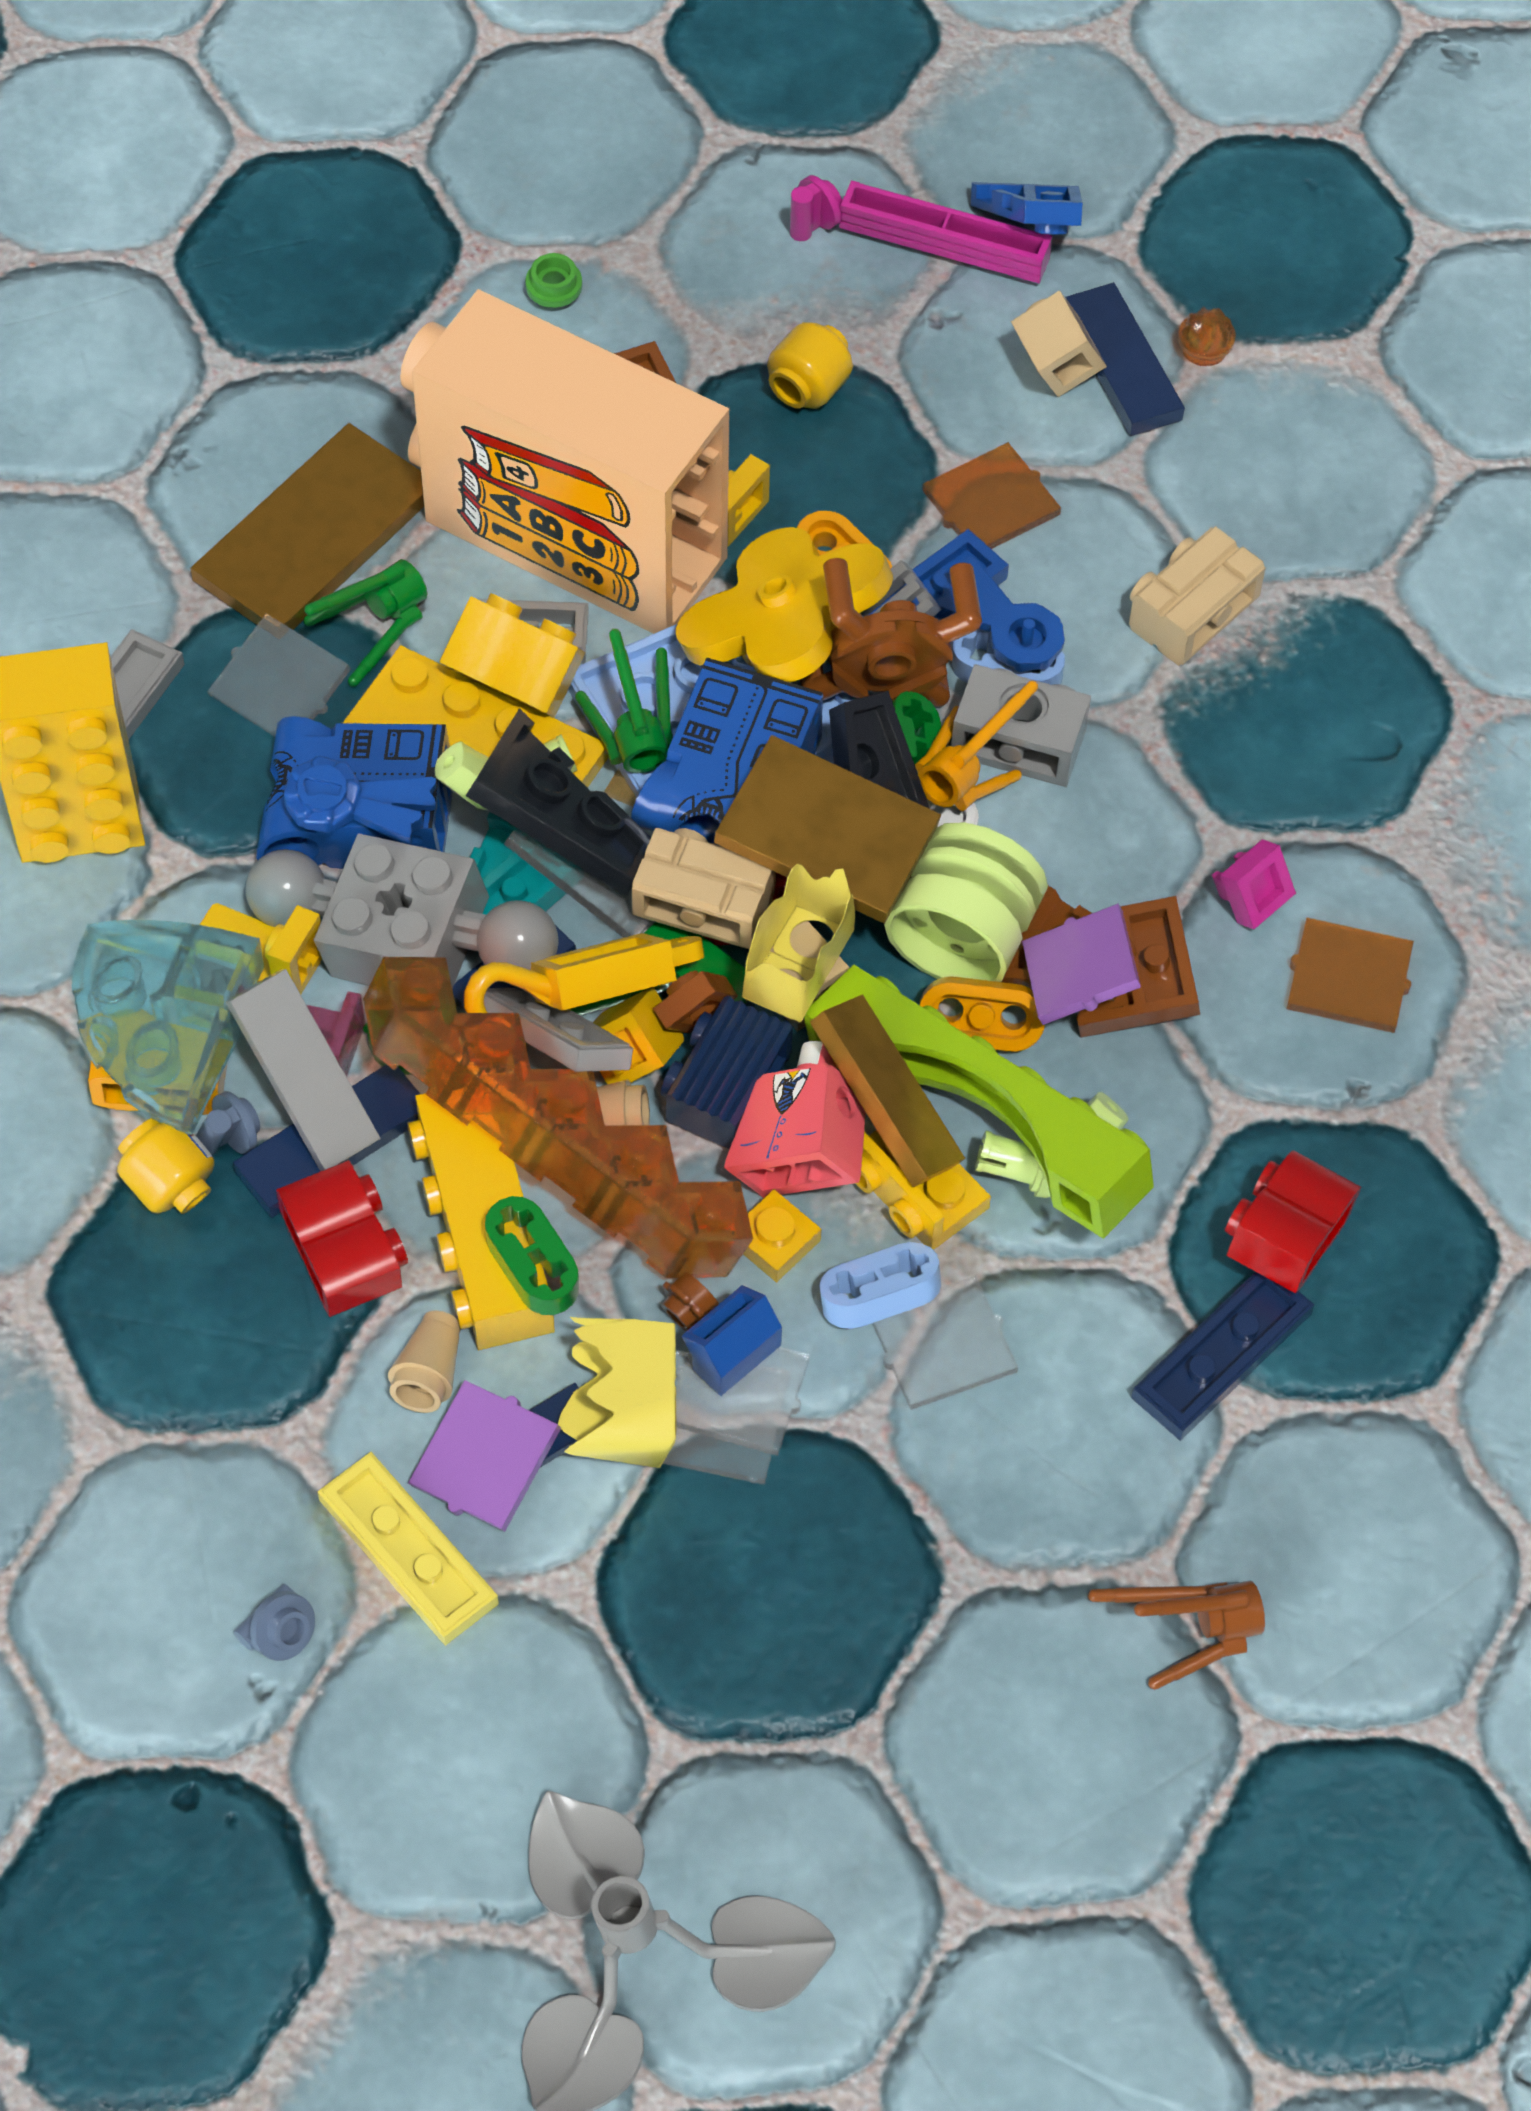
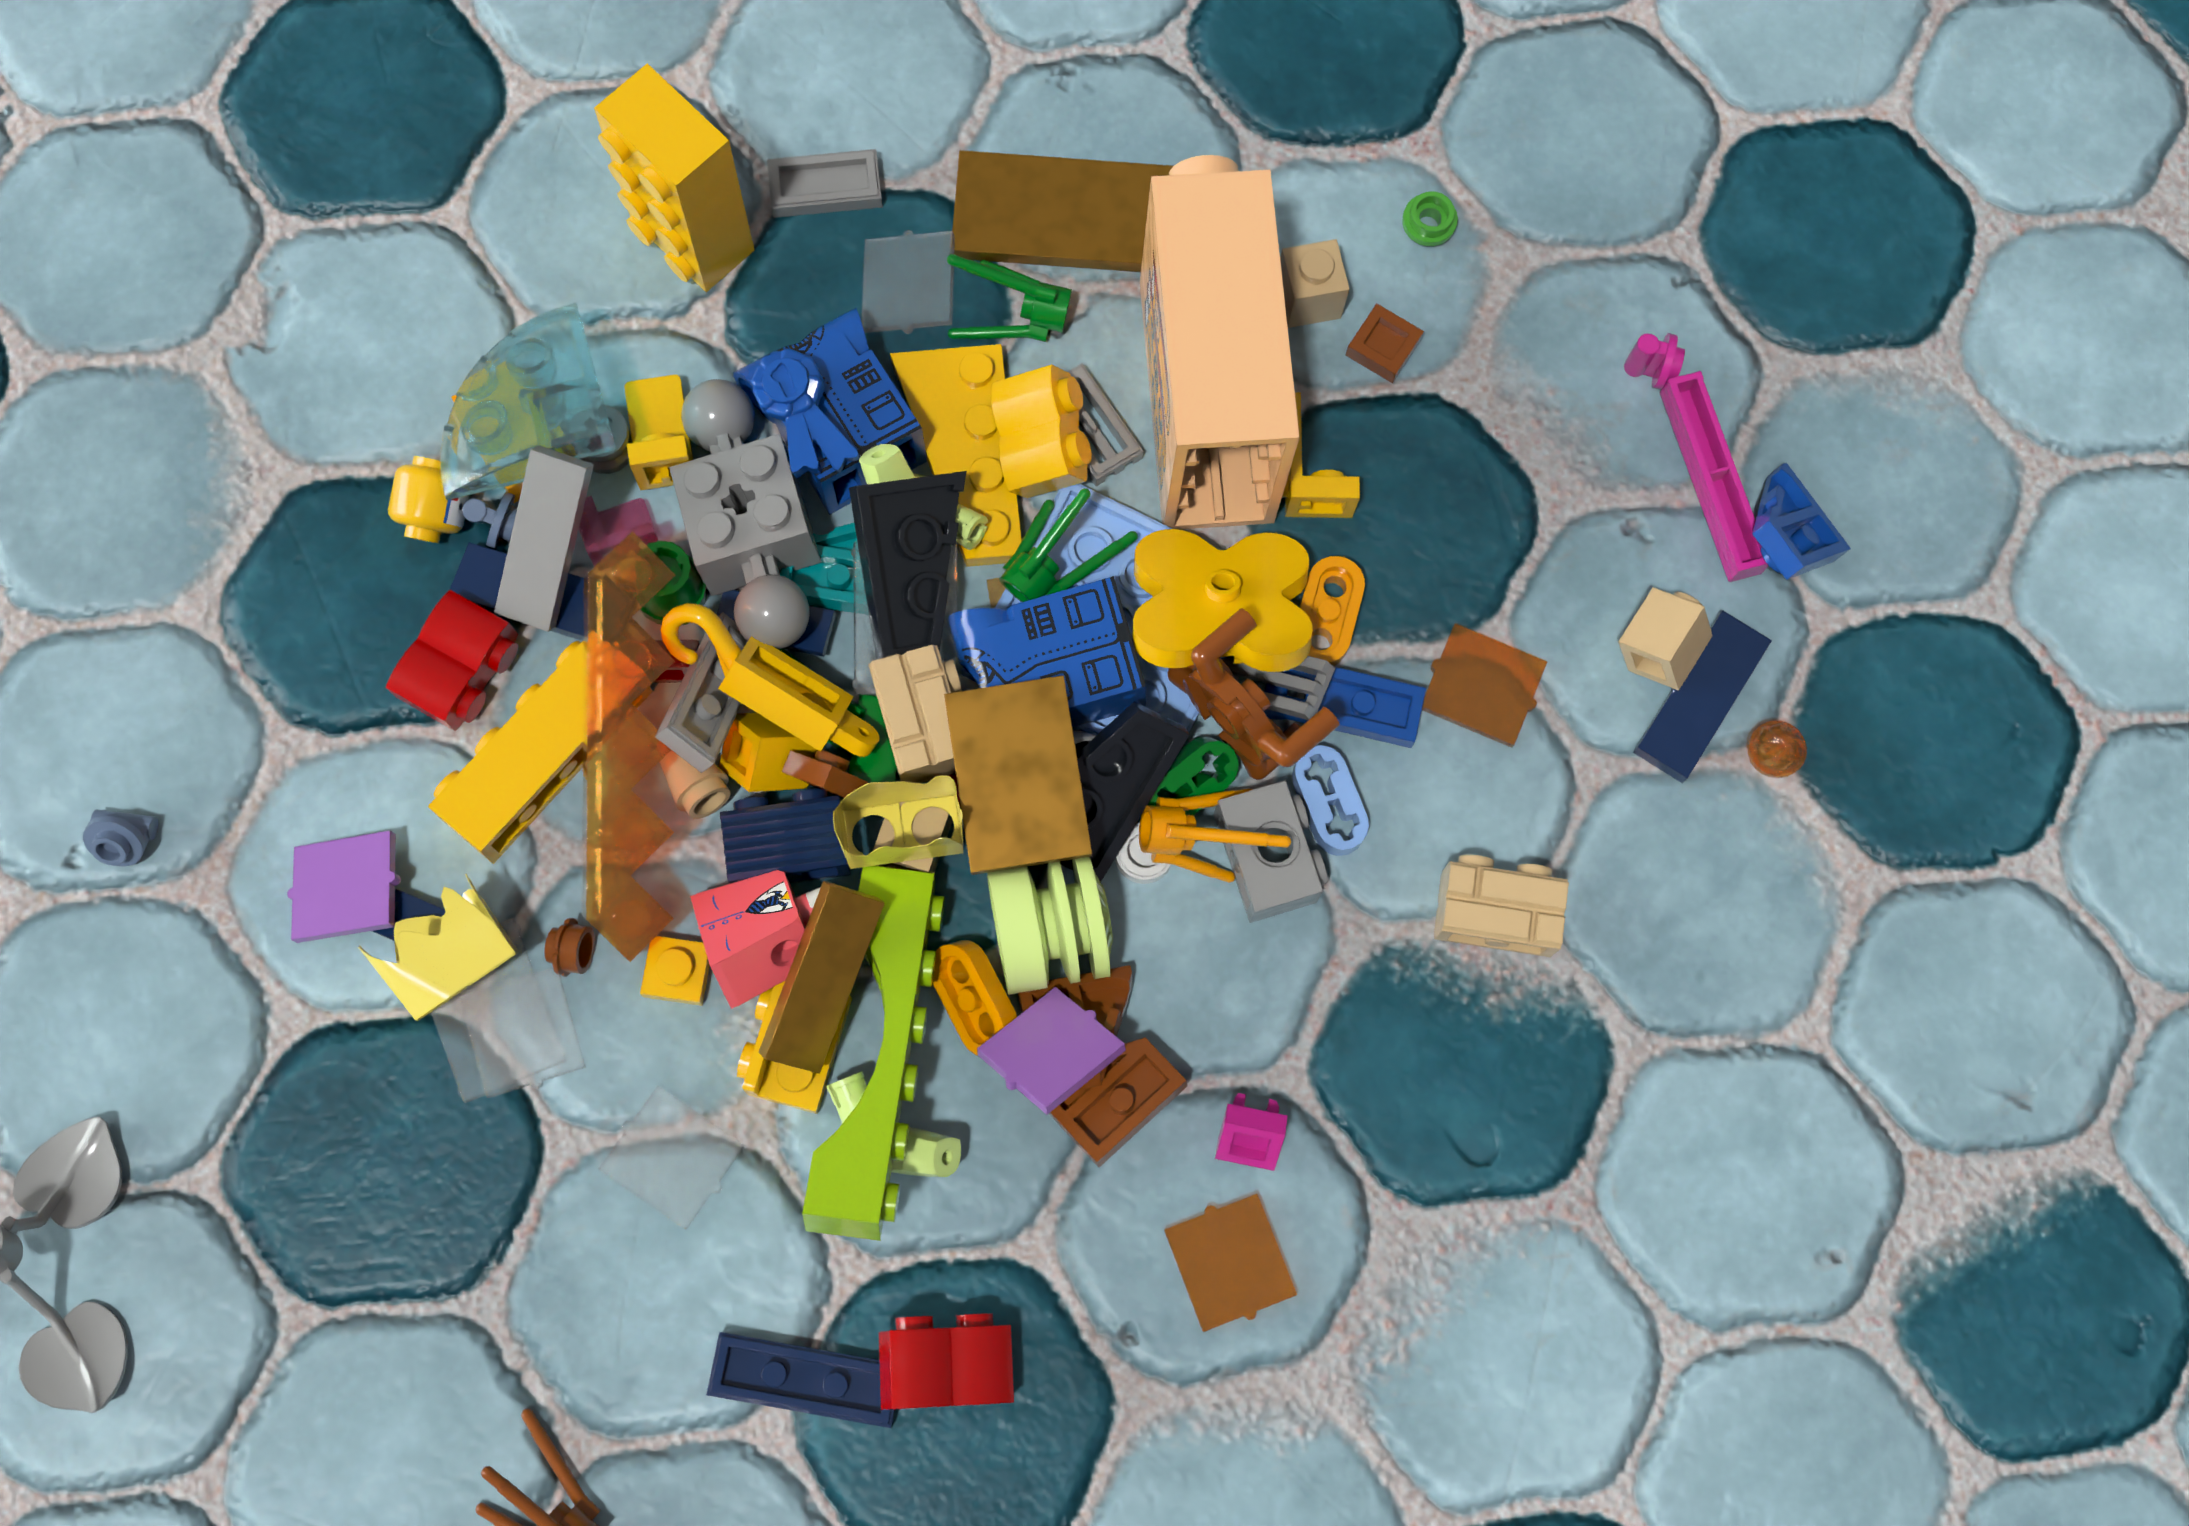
camera: 50 degrees right, 15 degrees up
light yellow tile [317,1452,499,1646] -> none
tan cone [388,1310,461,1413] -> none
green beam [485,1196,579,1315] -> none
blue piece [681,1285,782,1396] -> none
yellow head [767,322,853,409] -> none
light blue beam [819,1242,942,1329] -> none
blue piece [936,555,1065,672] -> none

